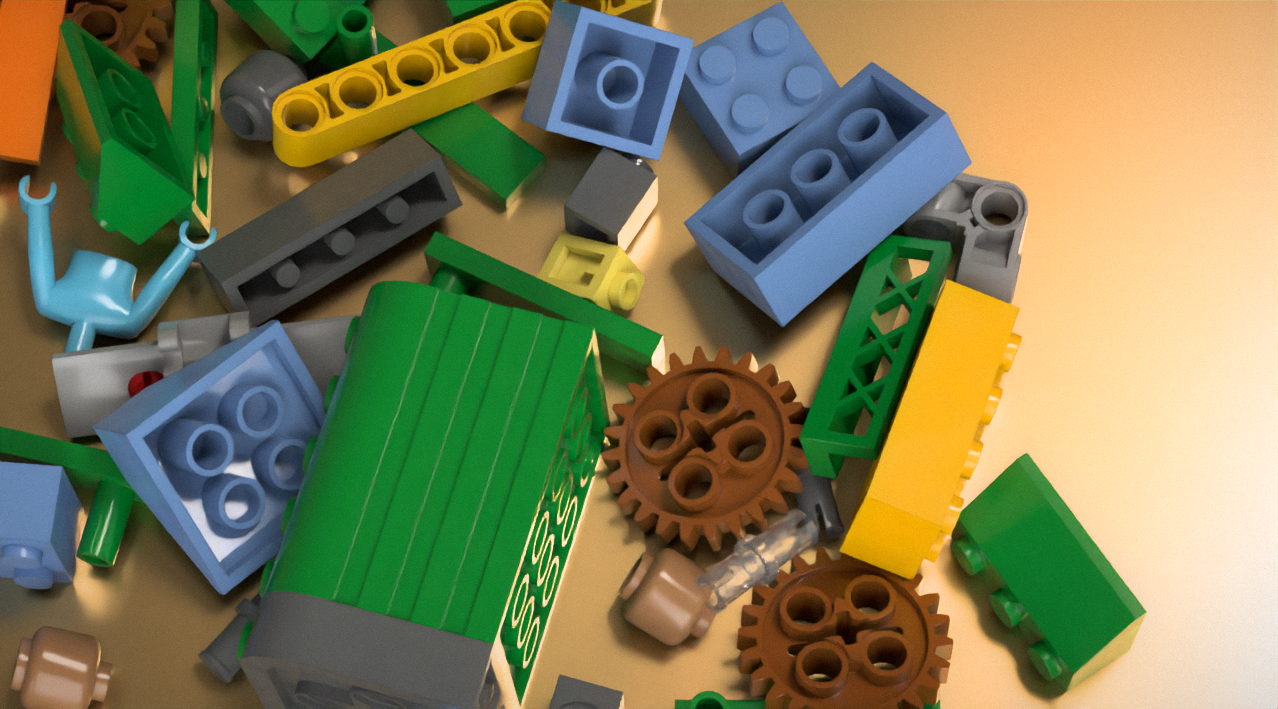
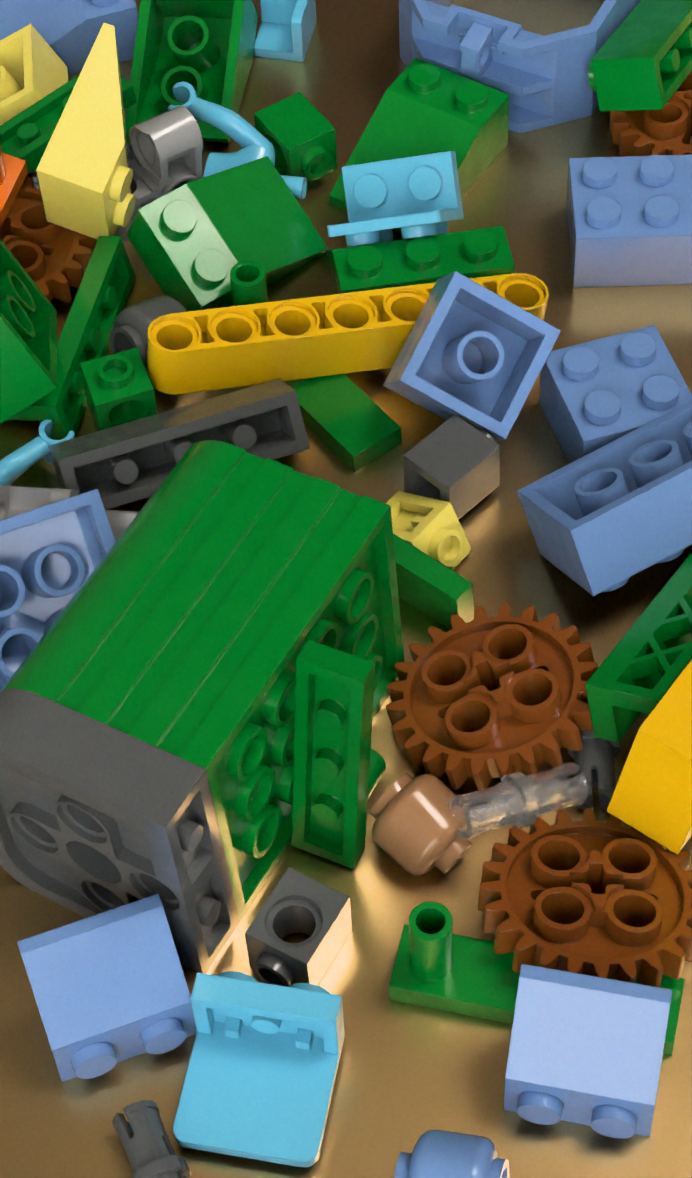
camera: 15 degrees right, 15 degrees down
none -> green brick [80,347,158,432]
none -> green piece [292,640,386,869]

